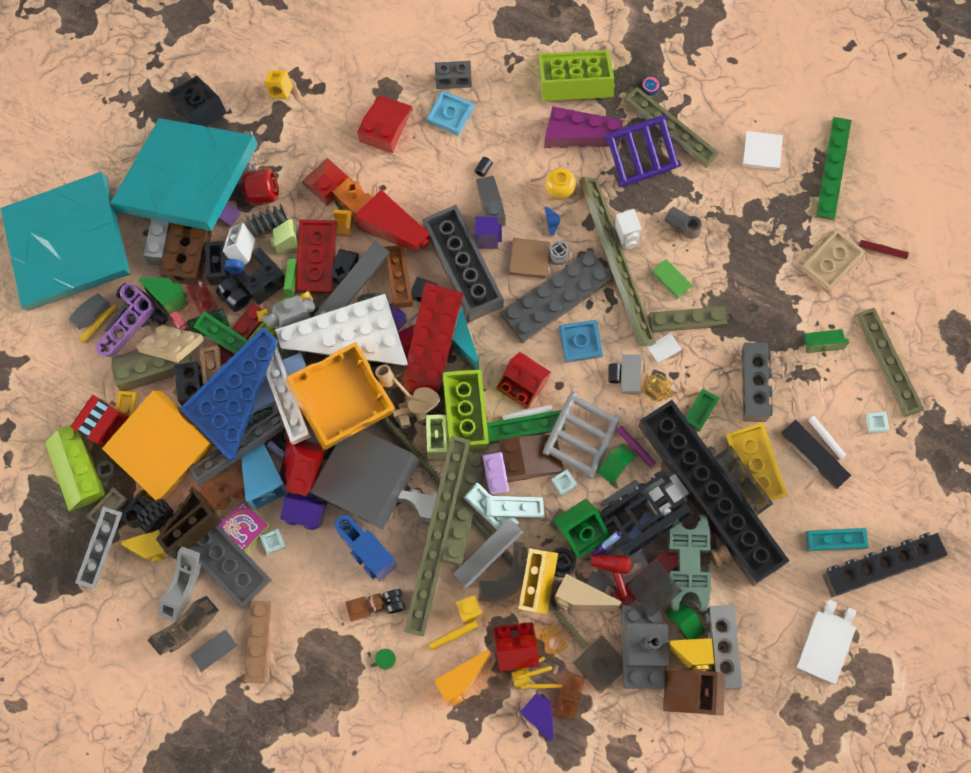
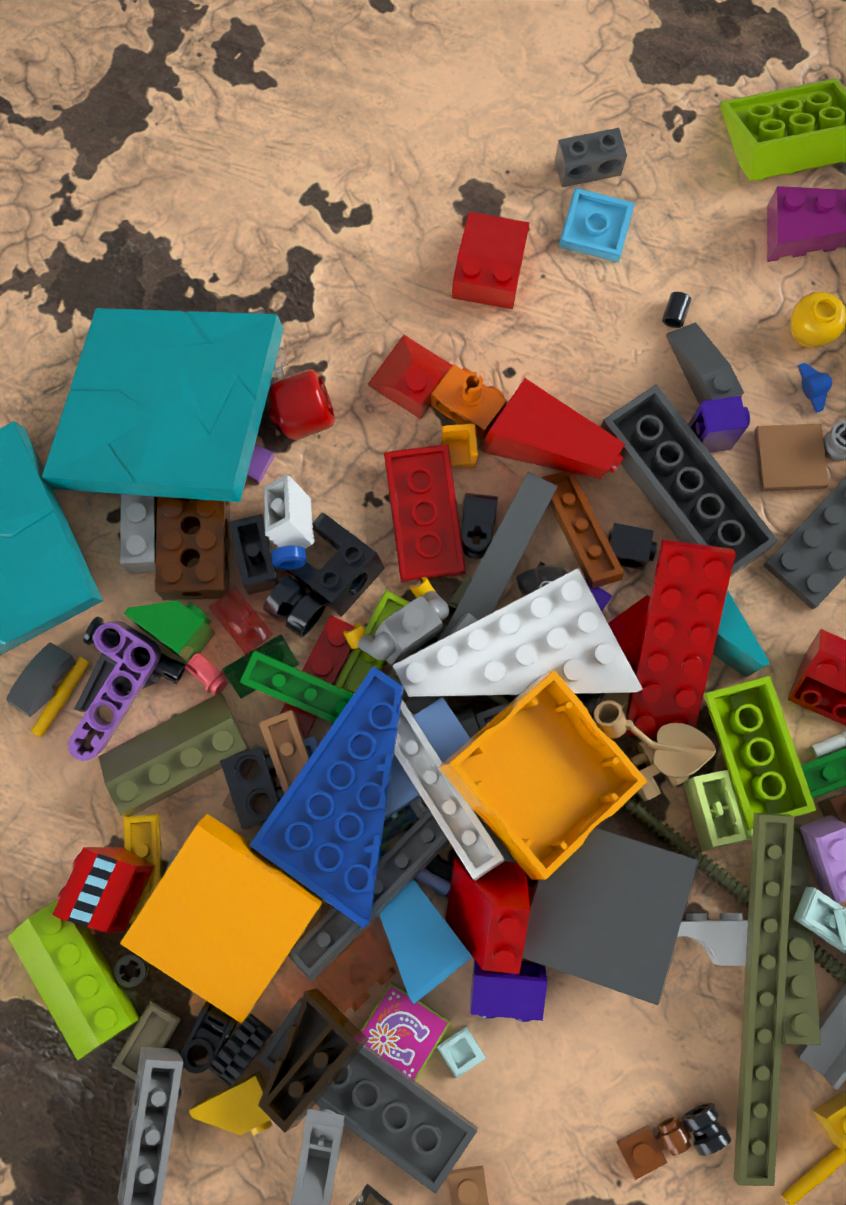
camera: 15 degrees left, 5 degrees up
tan plate [136,325,204,363] -> none
black slope [167,75,227,127] -> none
dark grey piece [247,204,288,238] -> none
yellow brick [264,70,293,99] -> none
yellowish green slope [270,219,298,254] -> none
bright green tile [284,258,297,299] -> none
blue brick [334,515,397,582] -> none

